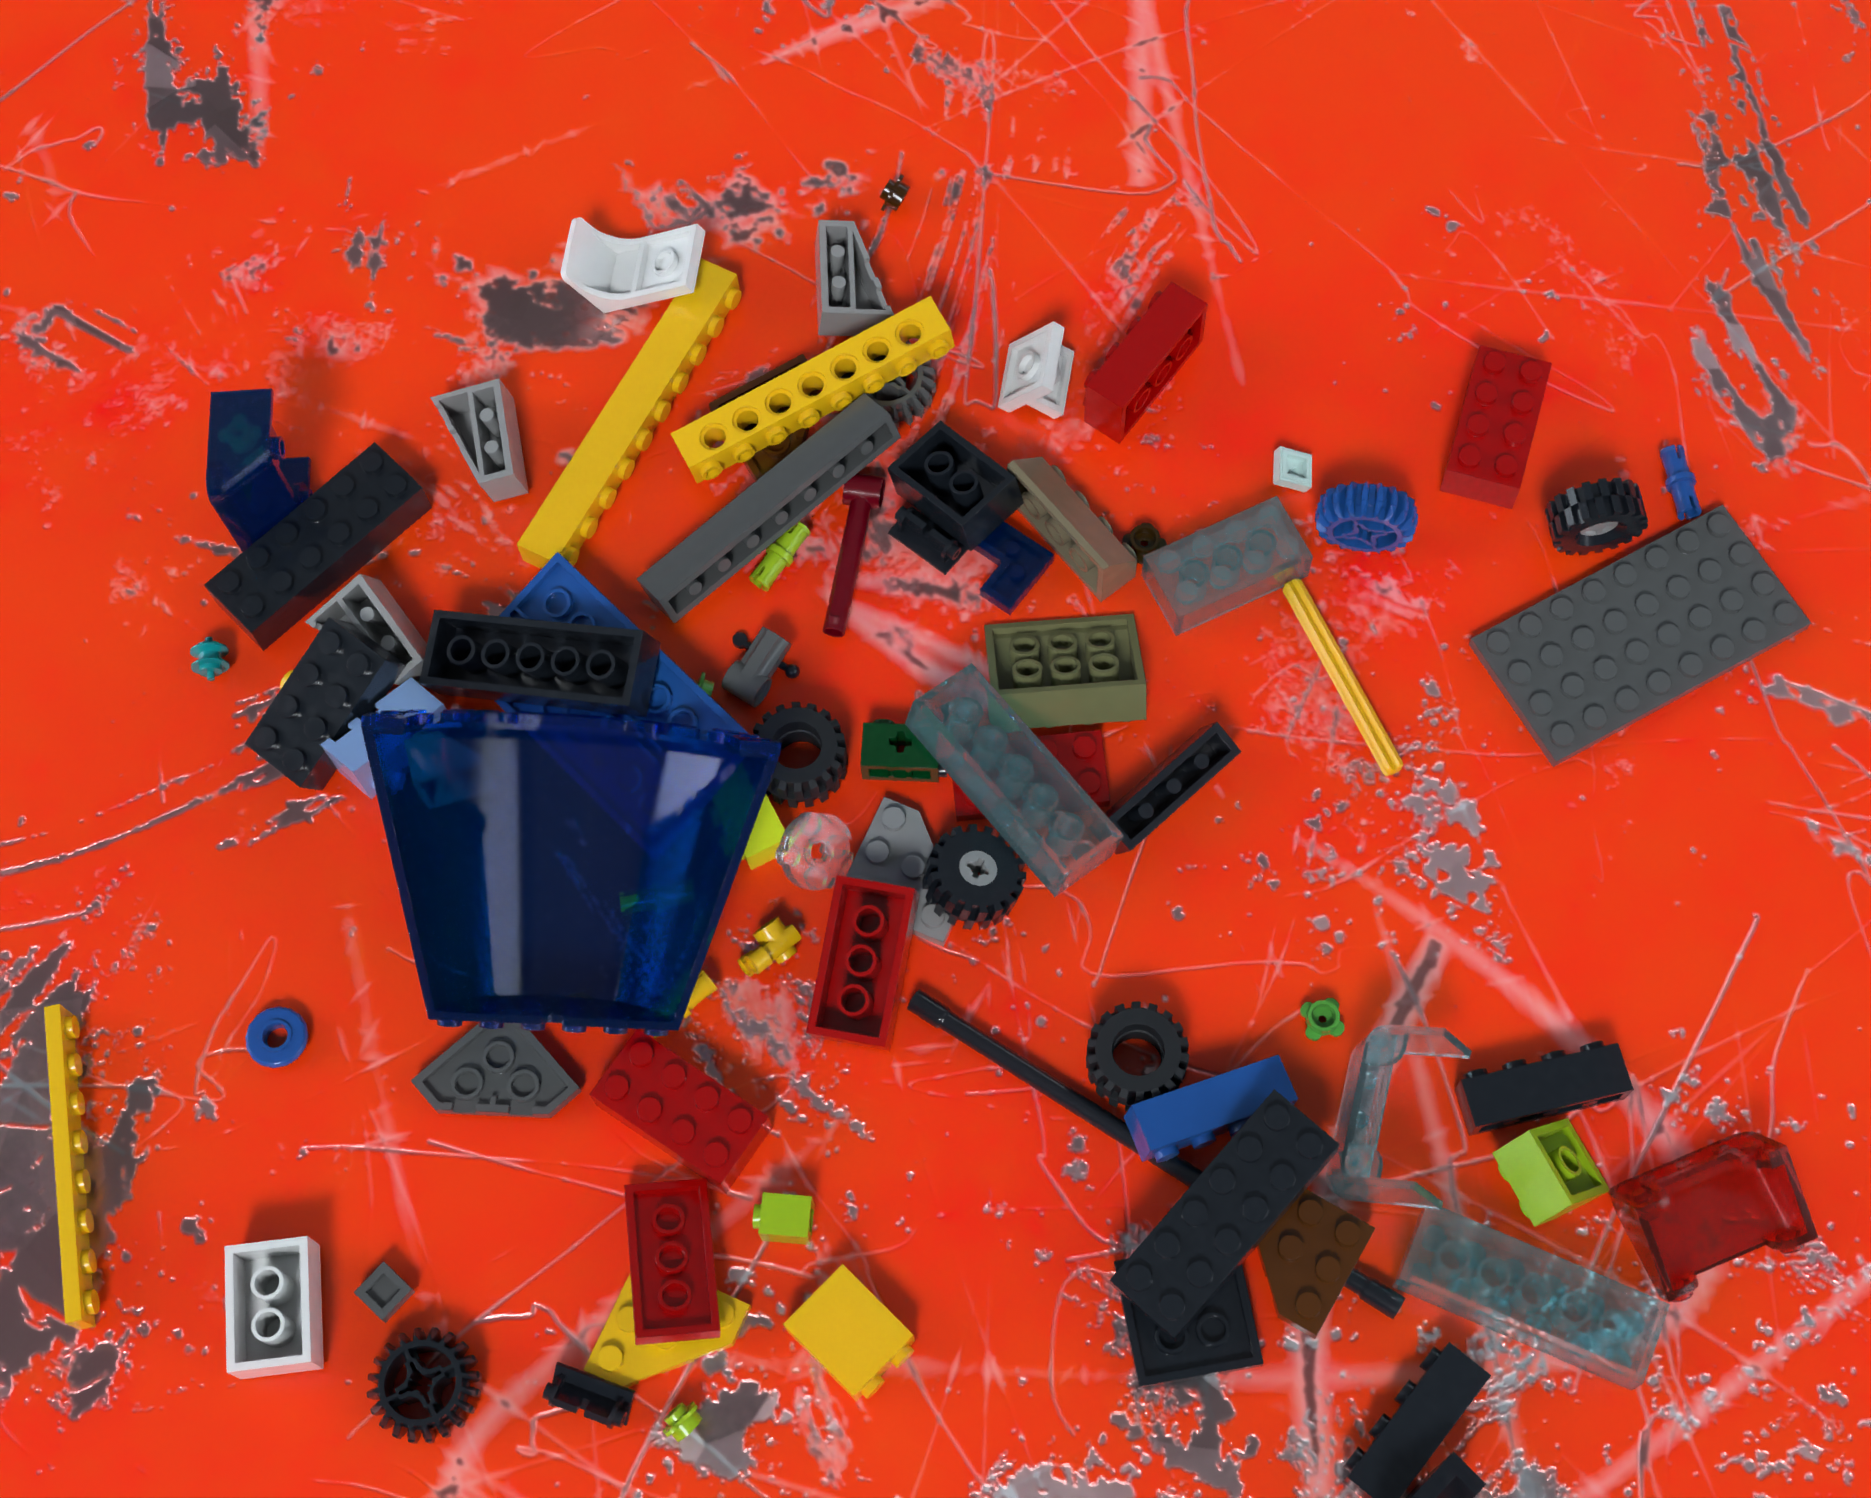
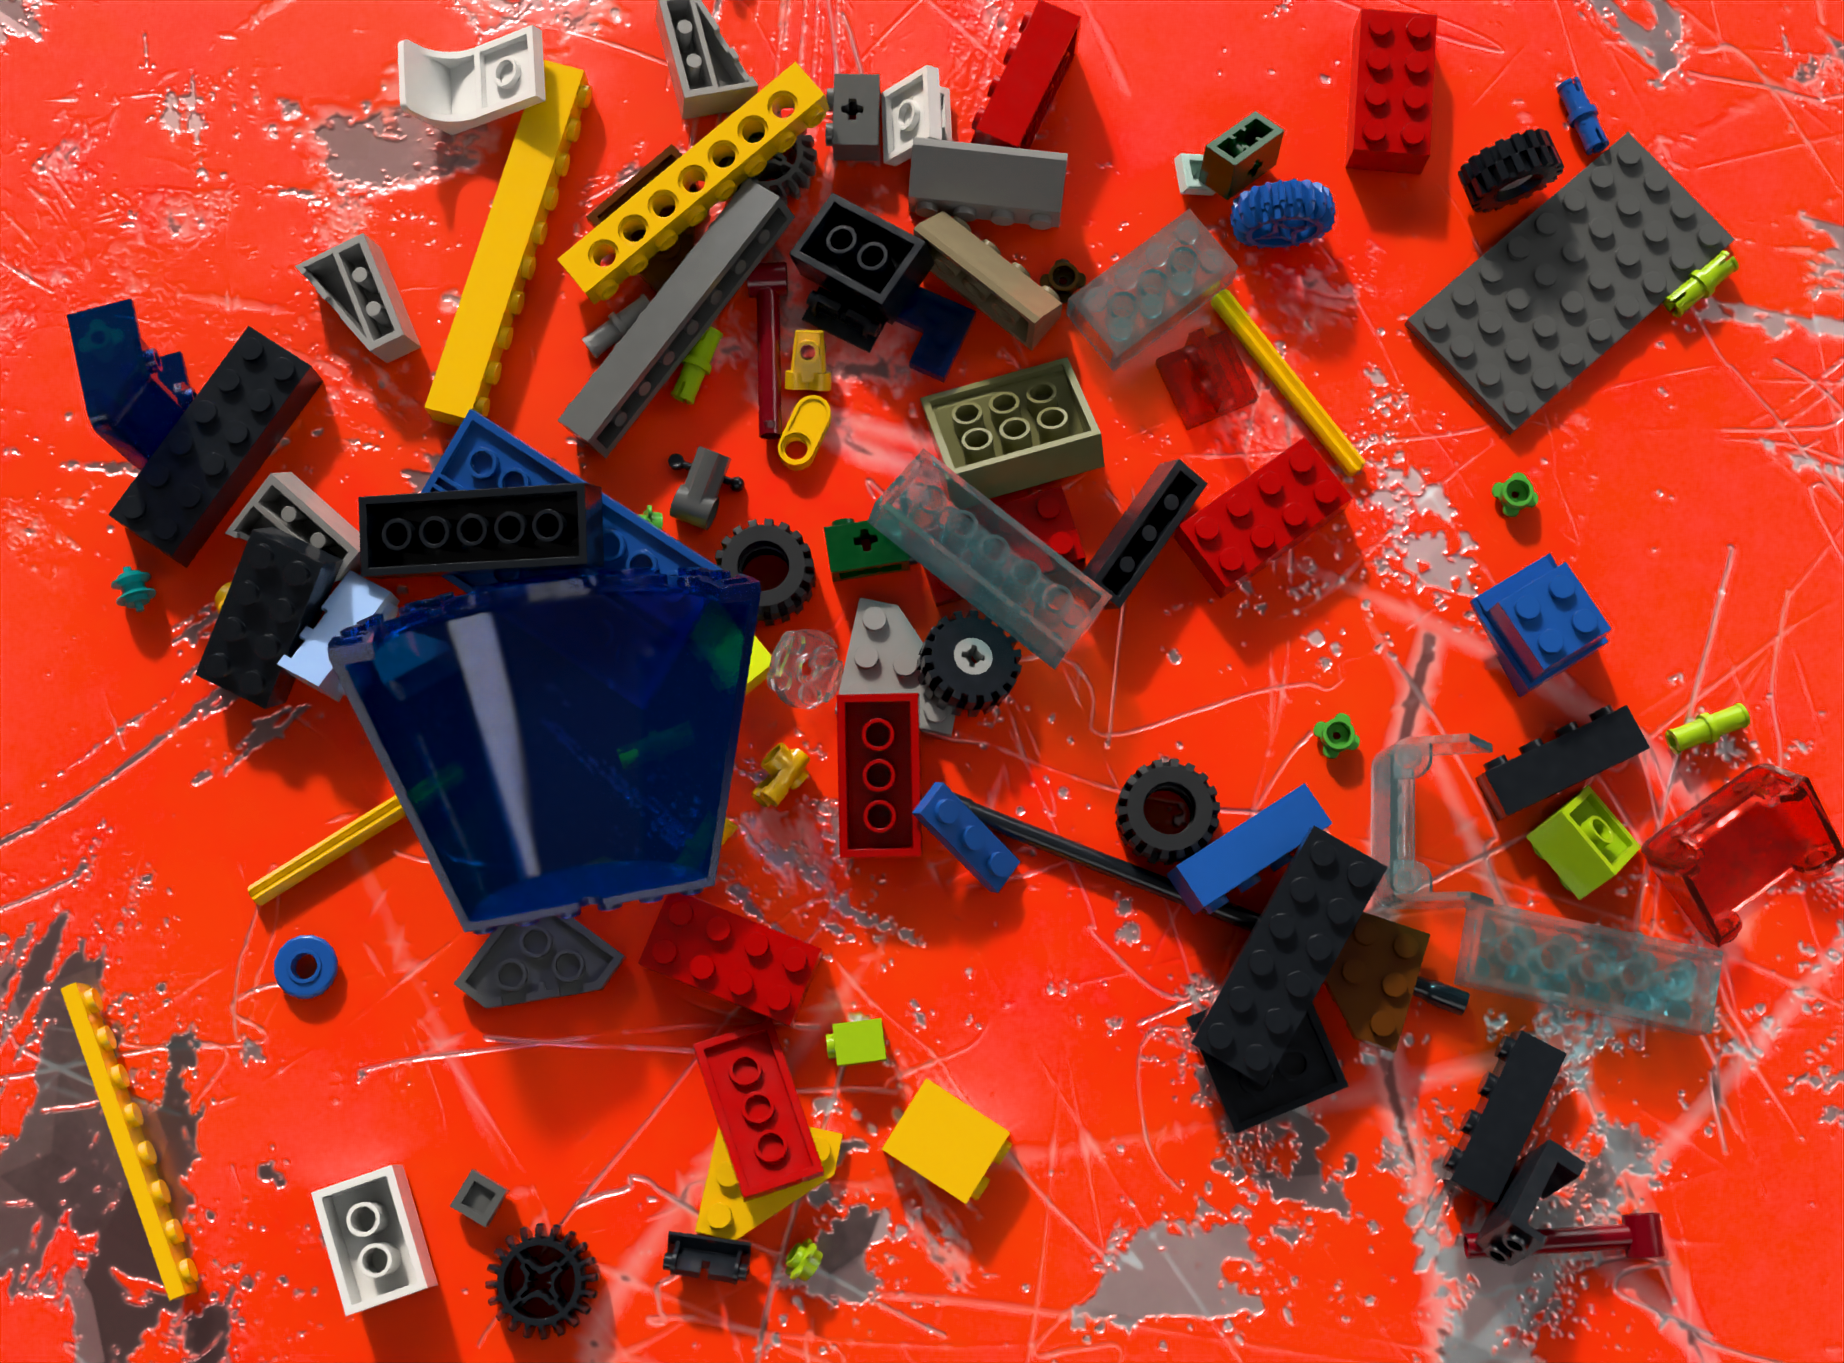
camera: 15 degrees left, 10 degrees up
none -> yellow axle [247,761,463,905]
none -> light grey pin [581,294,650,359]
none -> yellow piece [778,395,832,471]
none -> yellow plate [785,330,832,391]
none -> dark grey brick [825,74,881,161]
none -> light grey slope [908,137,1068,230]
none -> blue plate [912,782,1021,893]
none -> clear red bracket [1155,328,1259,431]
none -> red brick [1174,437,1352,599]
none -> brick [1199,111,1284,200]
none -> blue piece [1470,553,1611,697]
none -> bright green plate [1491,472,1538,517]
none -> lime pin [1663,250,1739,318]
none -> lime pin [1665,703,1750,754]

